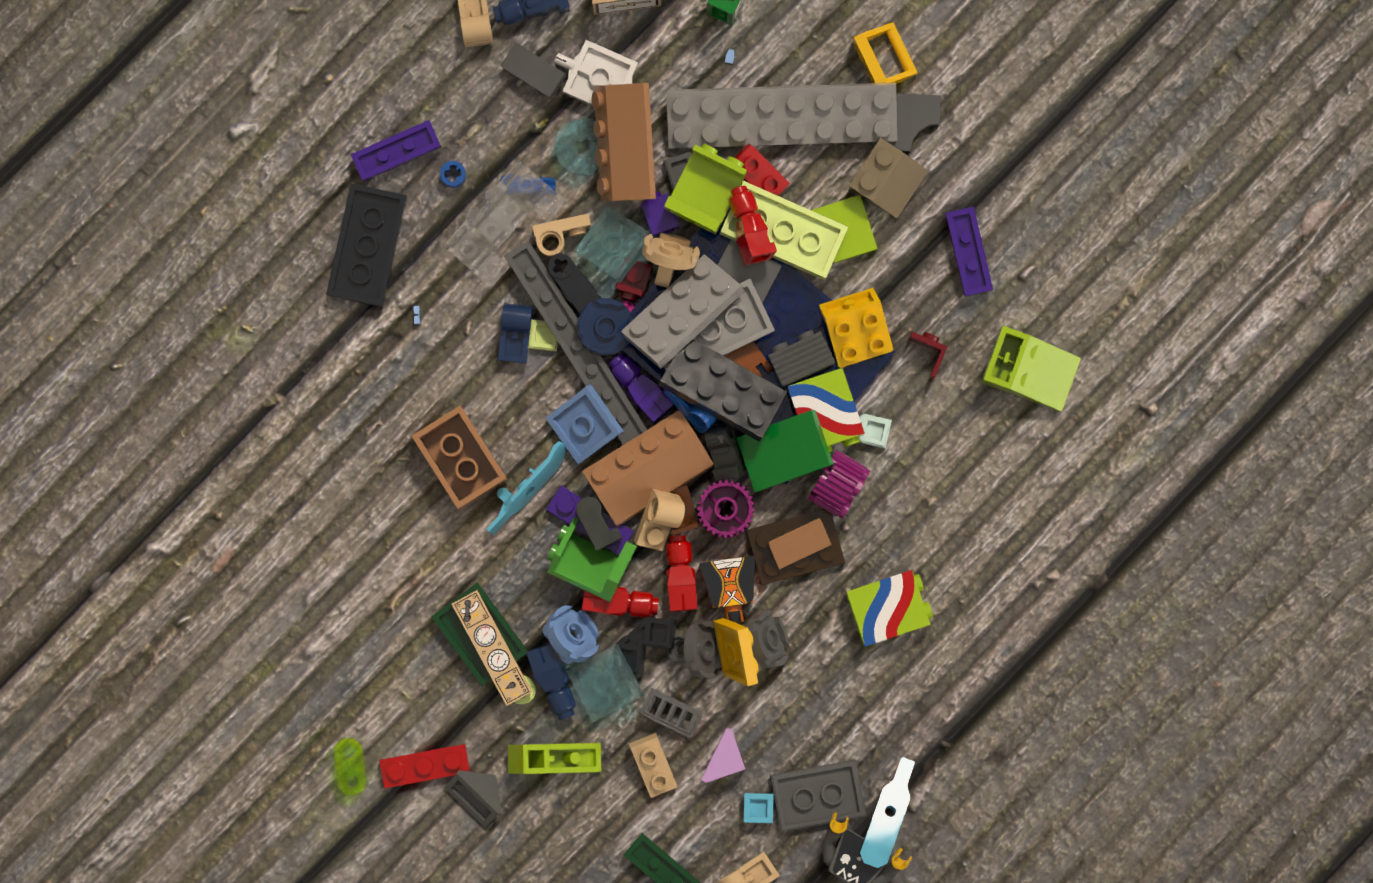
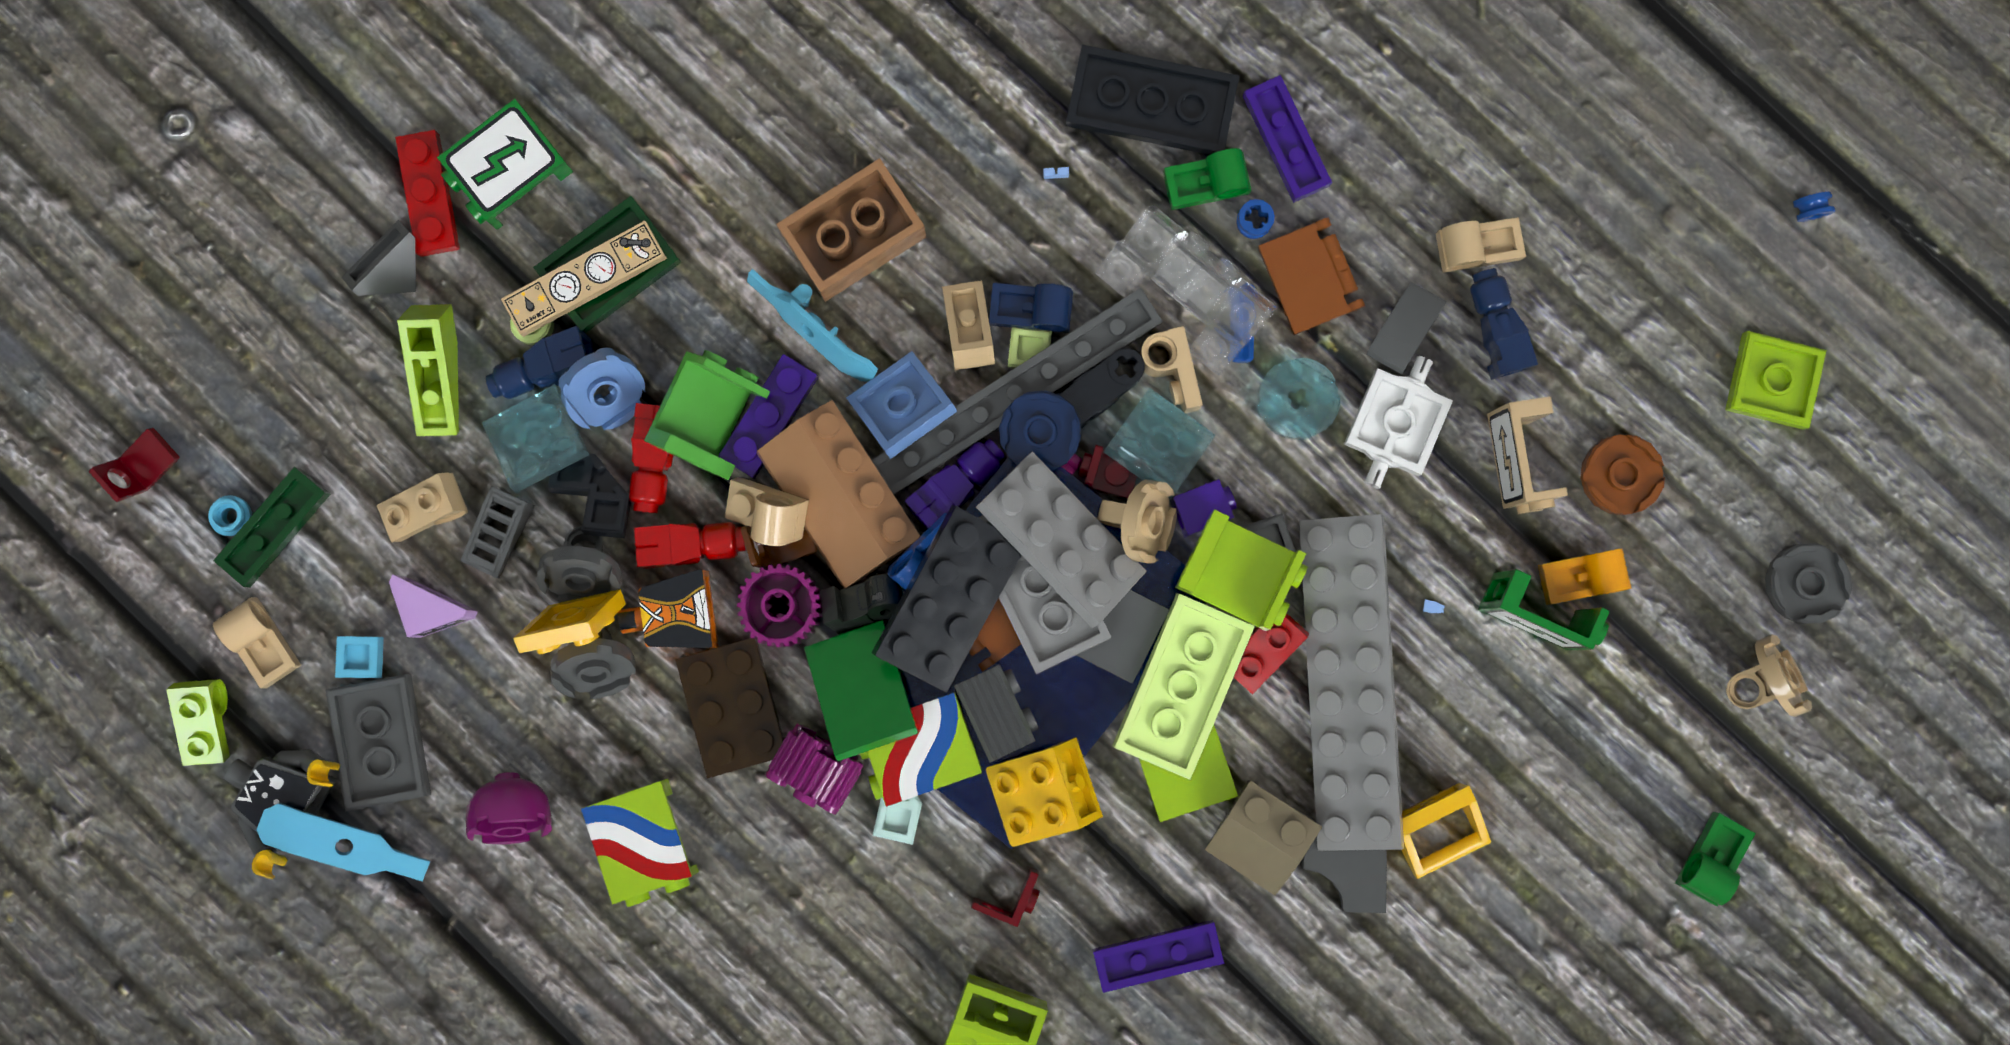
camera: 90 degrees right, 0 degrees up
clear neon green plate [334,738,367,796] -> none
pearl dark grey leg [576,496,623,552] -> none
medium nougat slope [592,83,656,201] -> none
red piece [729,186,777,266] -> none
medium nougat slope [767,518,832,569] -> none
none -> panel [437,99,573,230]
none -> magenta cylinder [466,772,552,845]
none -> tan plate [942,280,995,370]
none -> green plate [1163,148,1252,210]
none -> dark orange piece [1258,217,1365,335]

